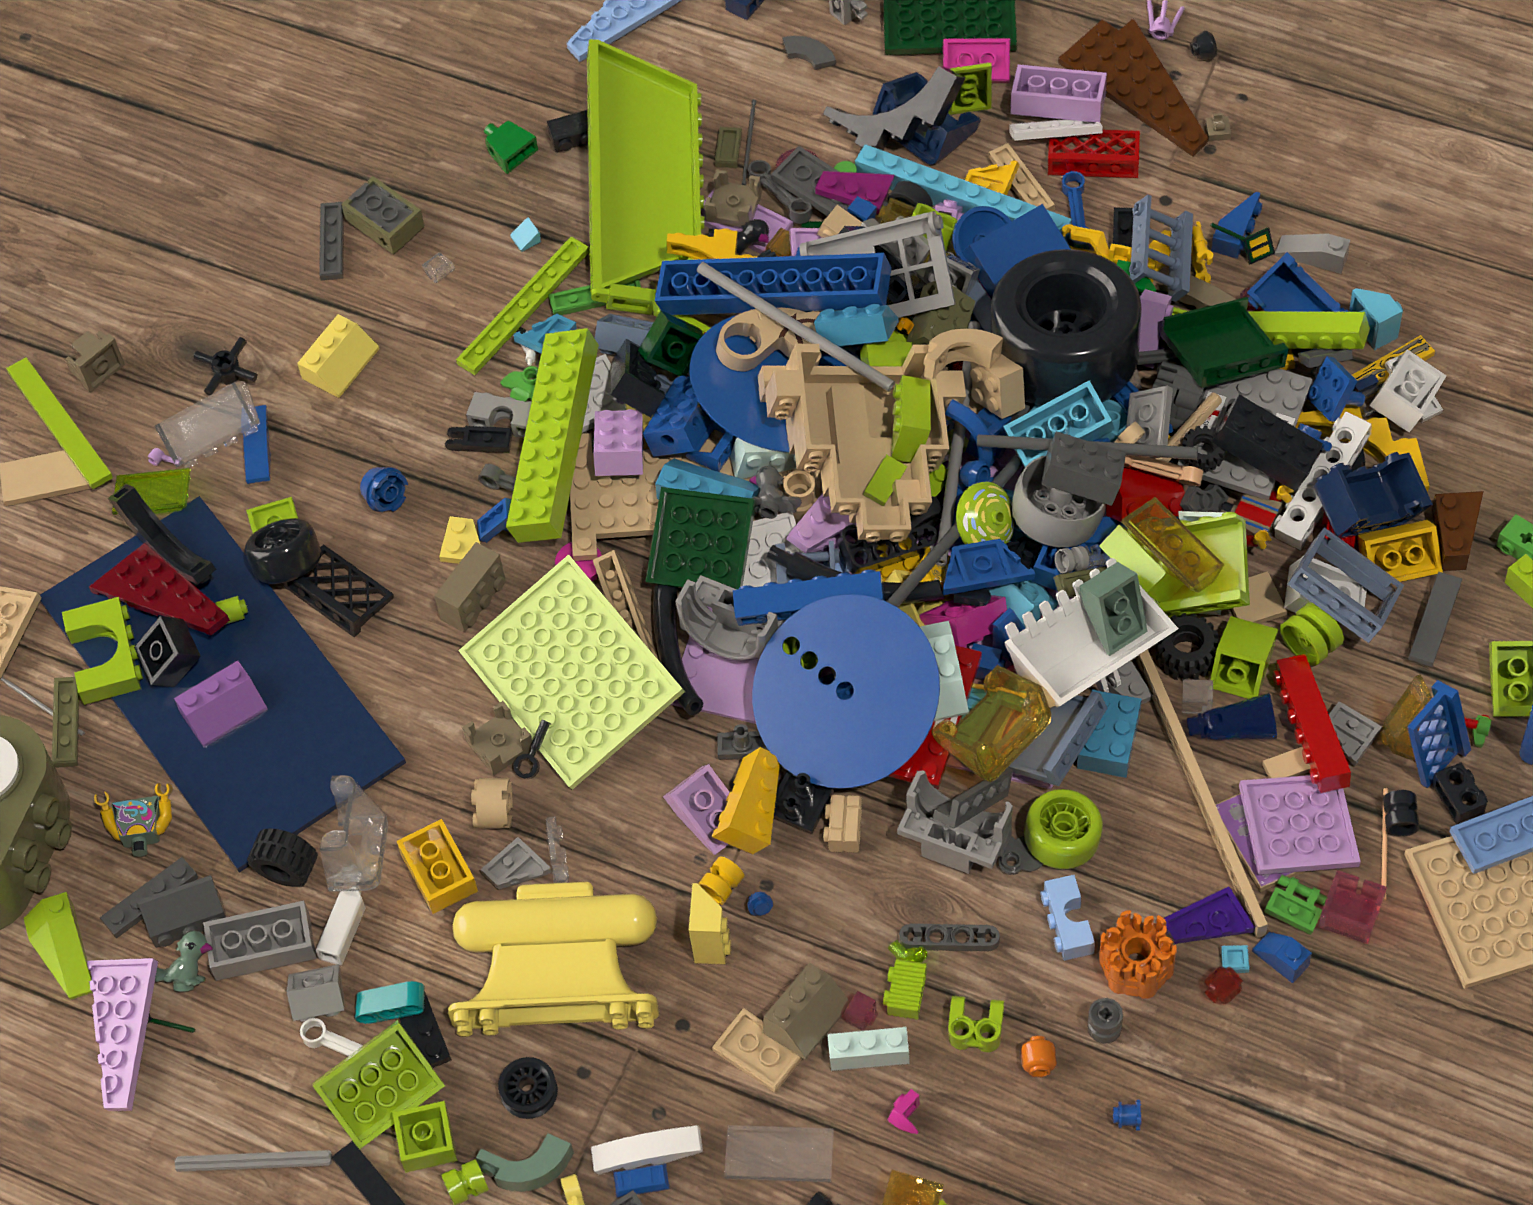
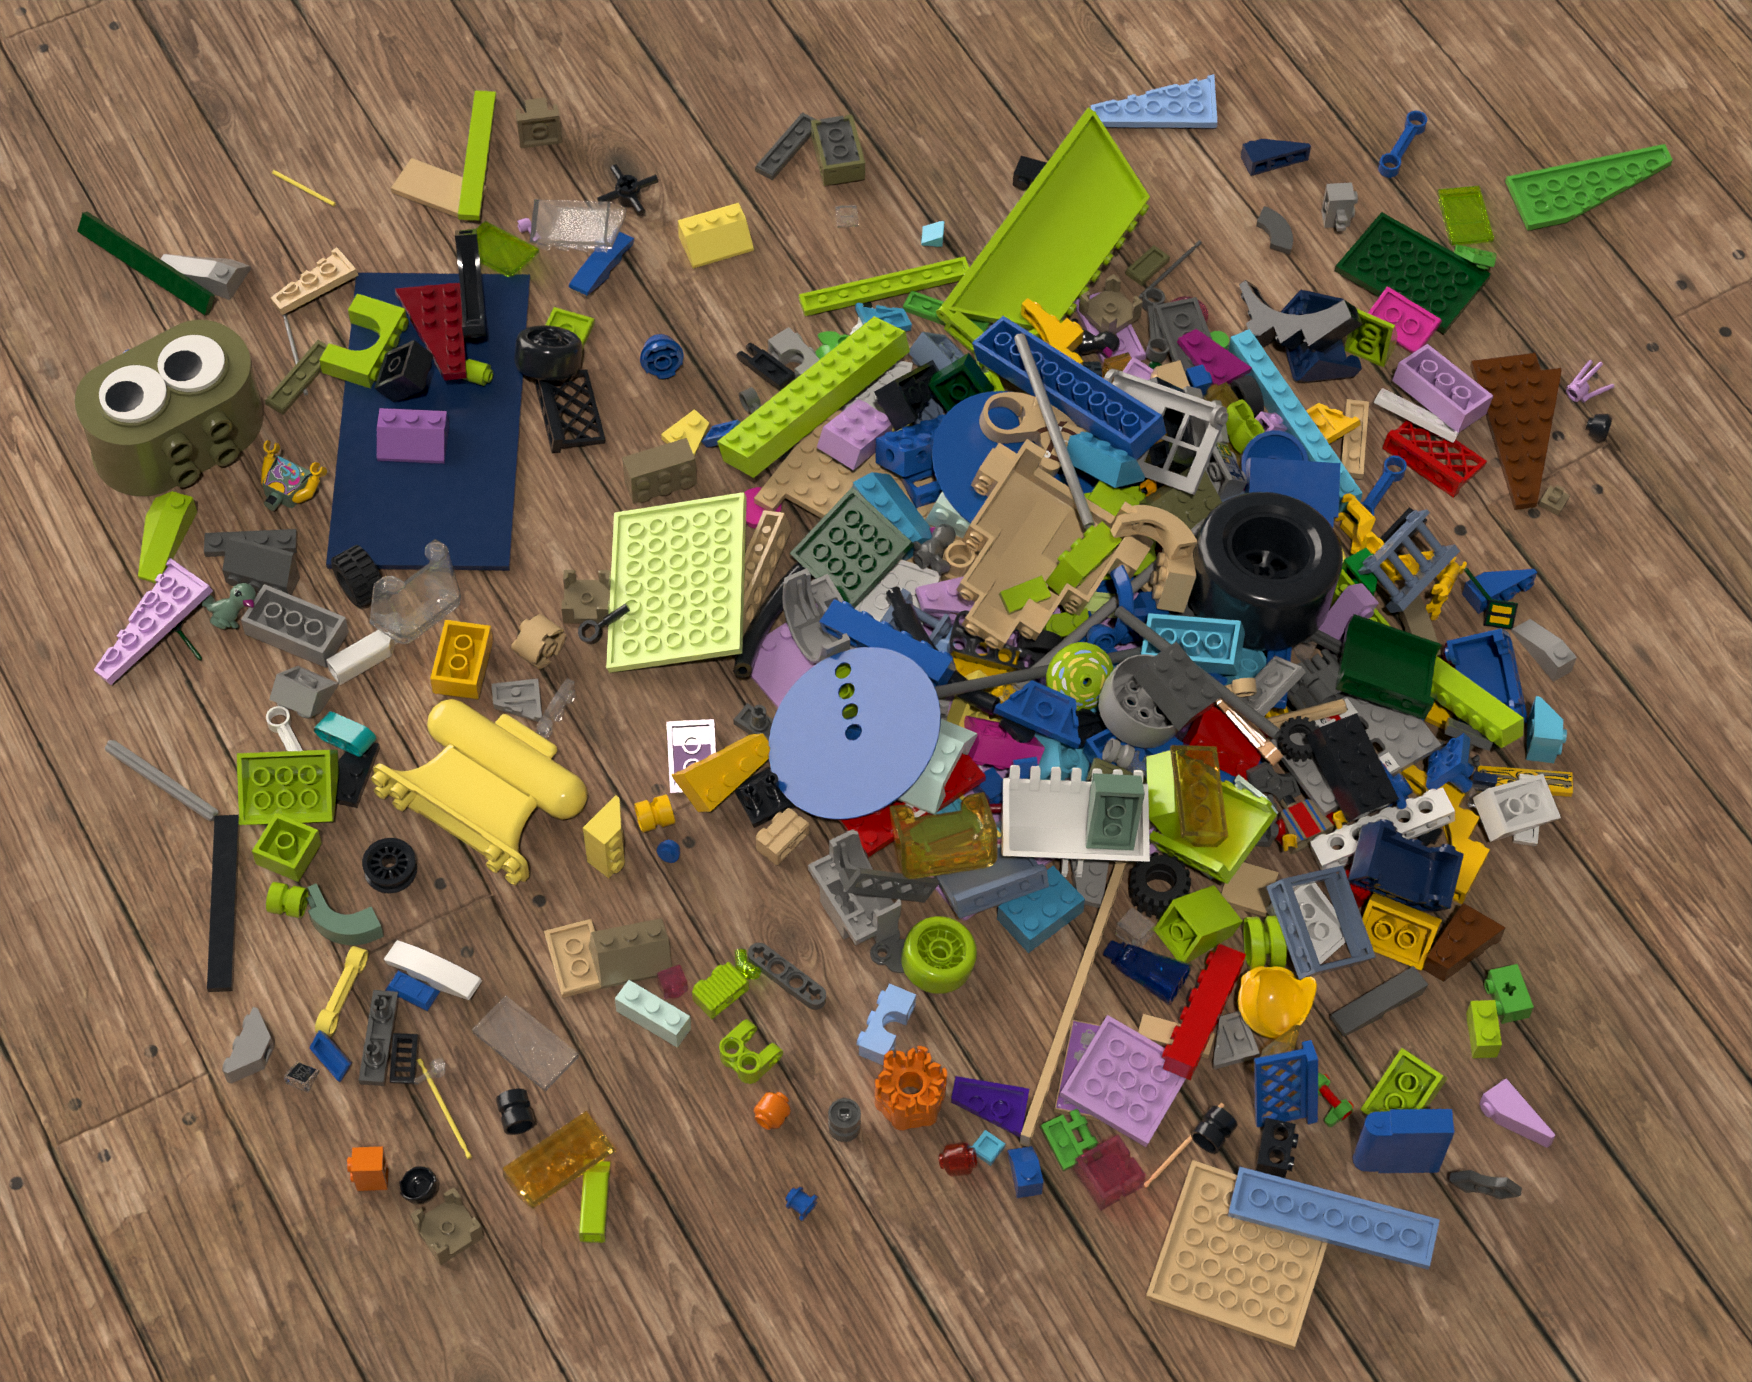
camera: 30 degrees right, 0 degrees up
green torso [484,121,538,174] -> none
dark pink plate [888,1089,920,1134] -> none
none -> yellow piece [1238,966,1317,1039]

